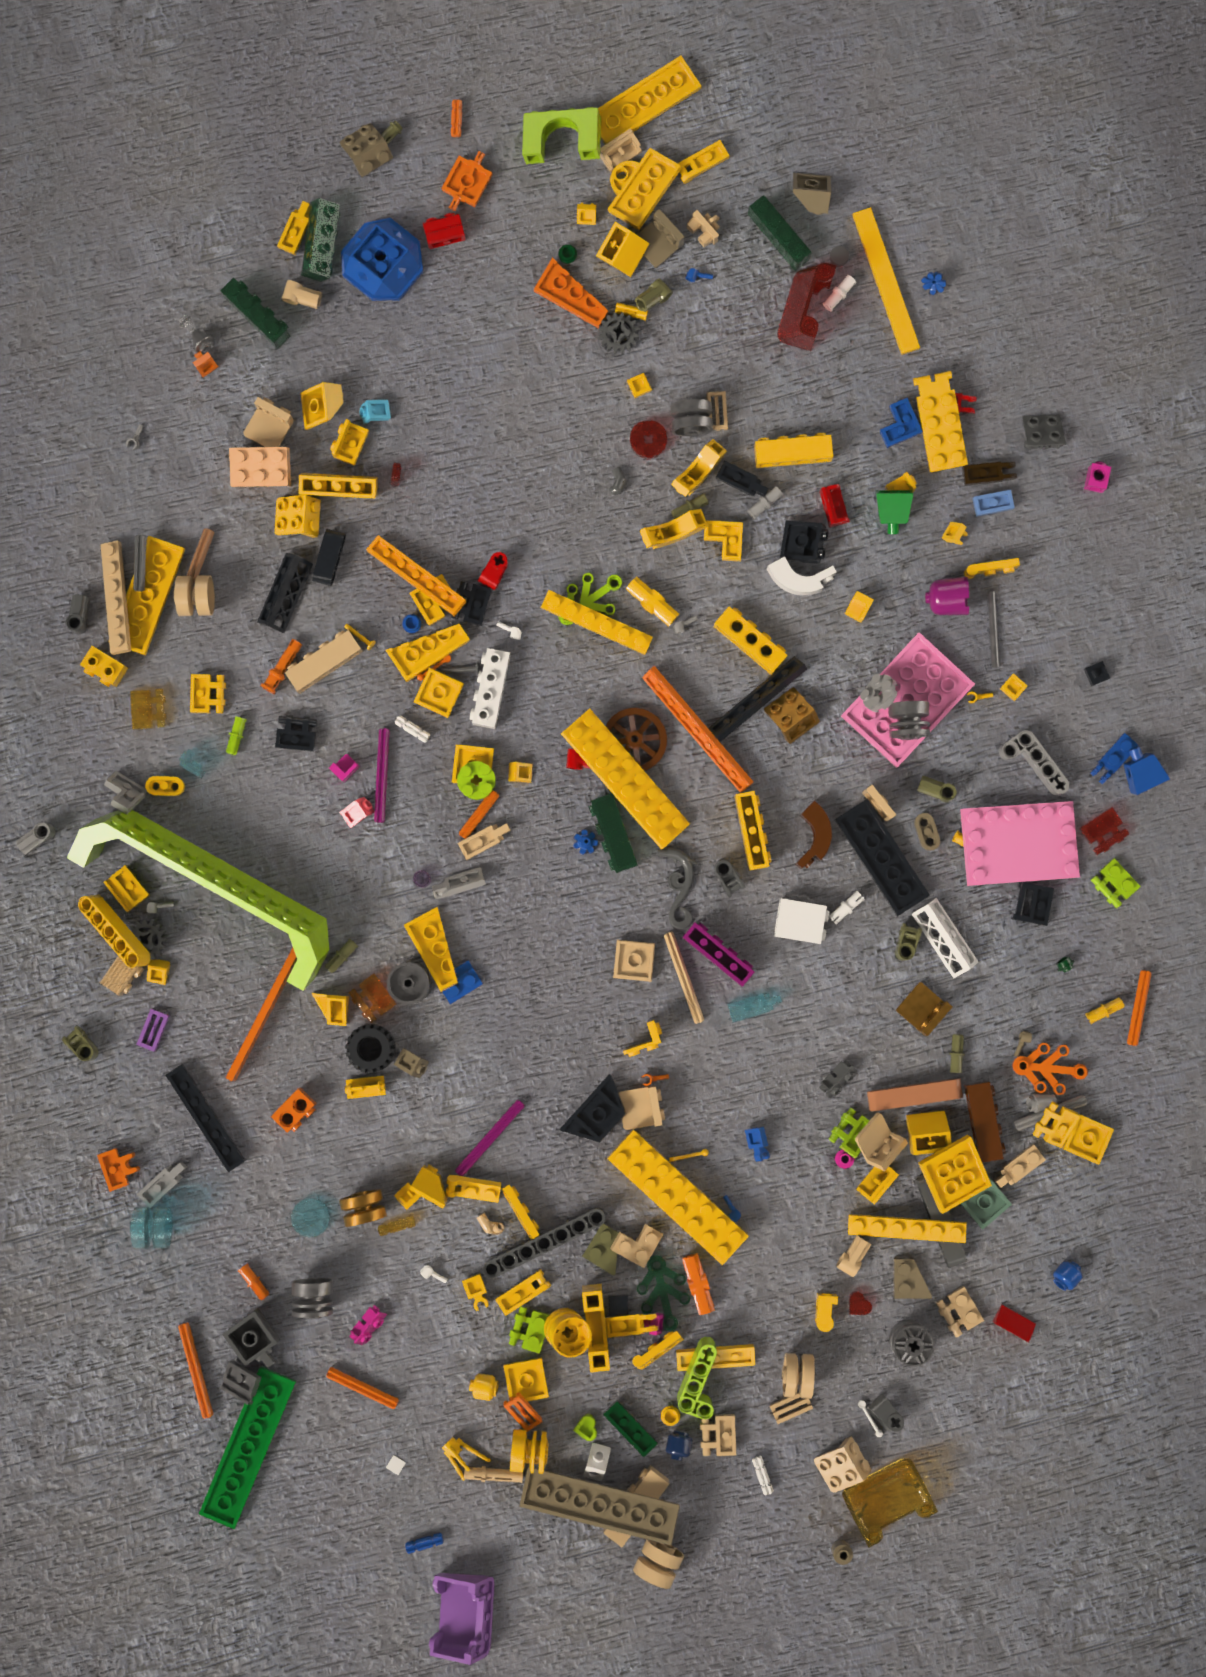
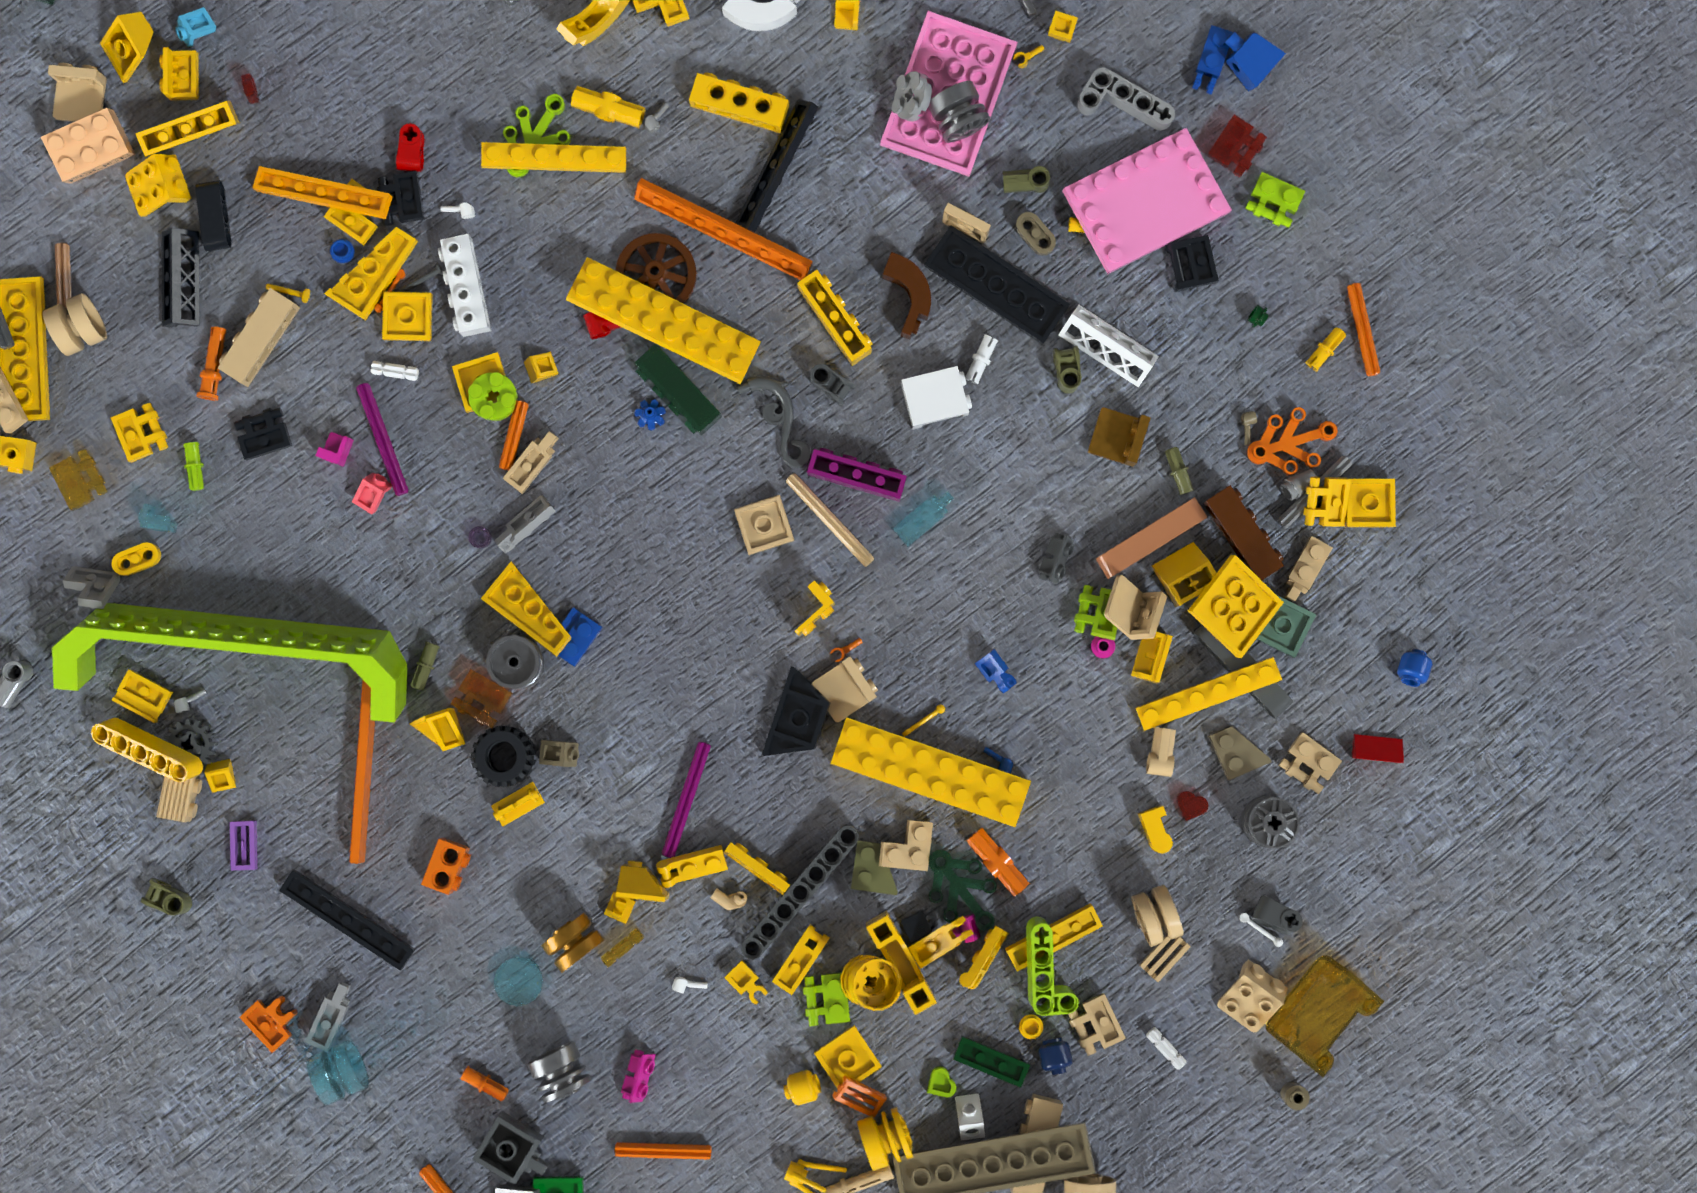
camera: 20 degrees left, 0 degrees up
pearl gold bracket [764,687,820,744] -> none

